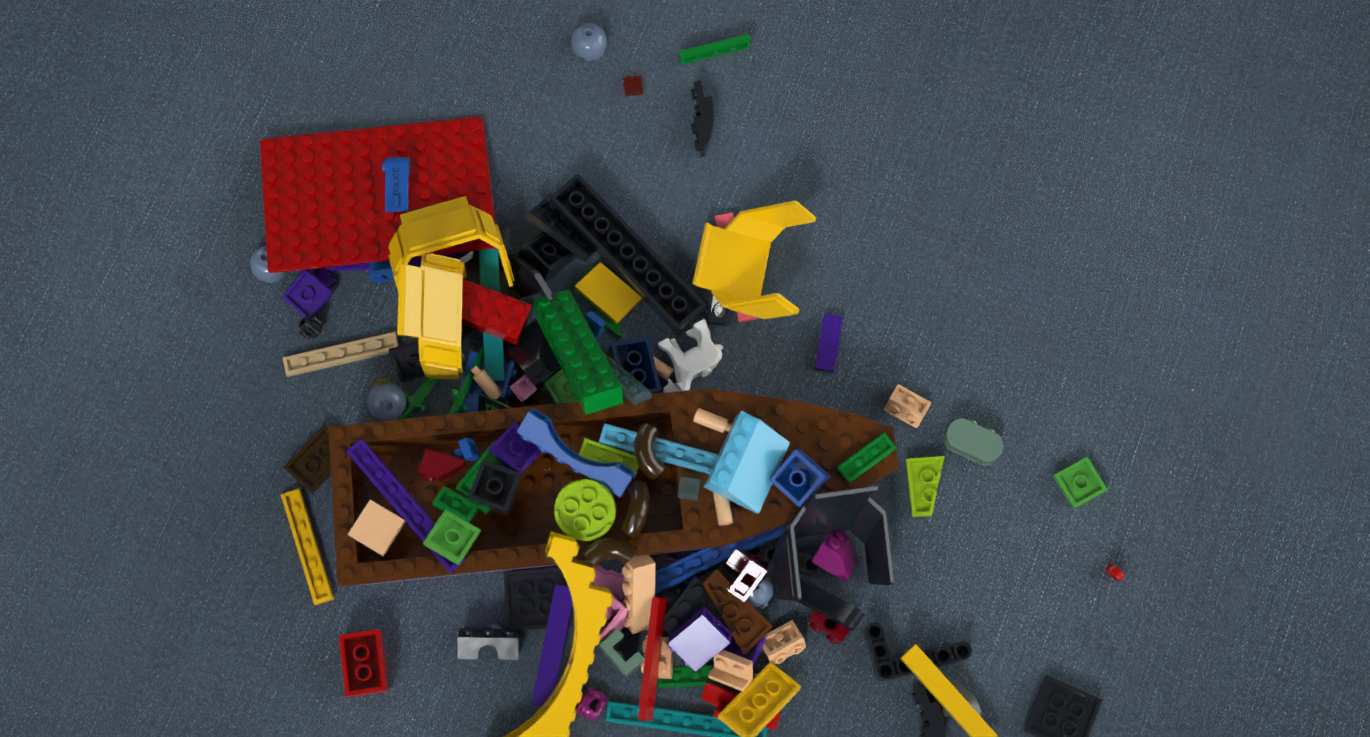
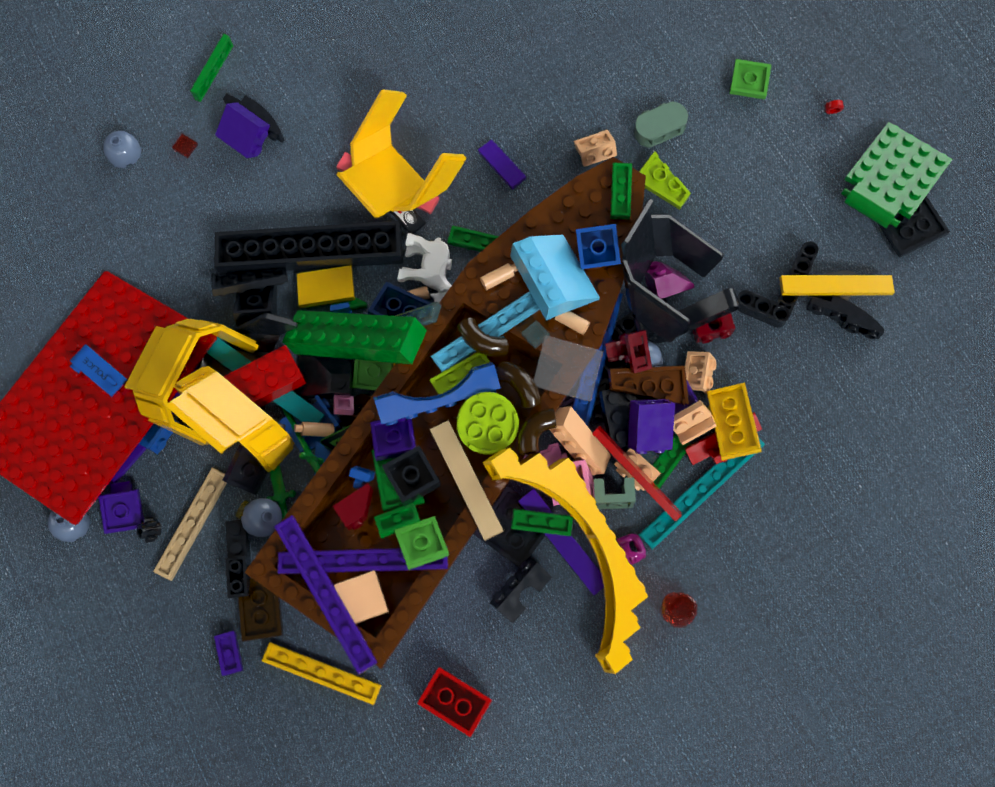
camera: 40 degrees left, 0 degrees up
none -> dark purple plate [214,631,244,676]
none -> dark purple brick [215,102,270,158]
none -> black slope [225,519,251,599]
none -> dark purple tile [274,515,378,675]
none -> tan tile [430,420,503,541]
none -> green tile [447,225,499,252]
none -> green tile [511,509,573,536]
none -> clear piece [533,335,603,402]
none -> plate [841,122,953,228]

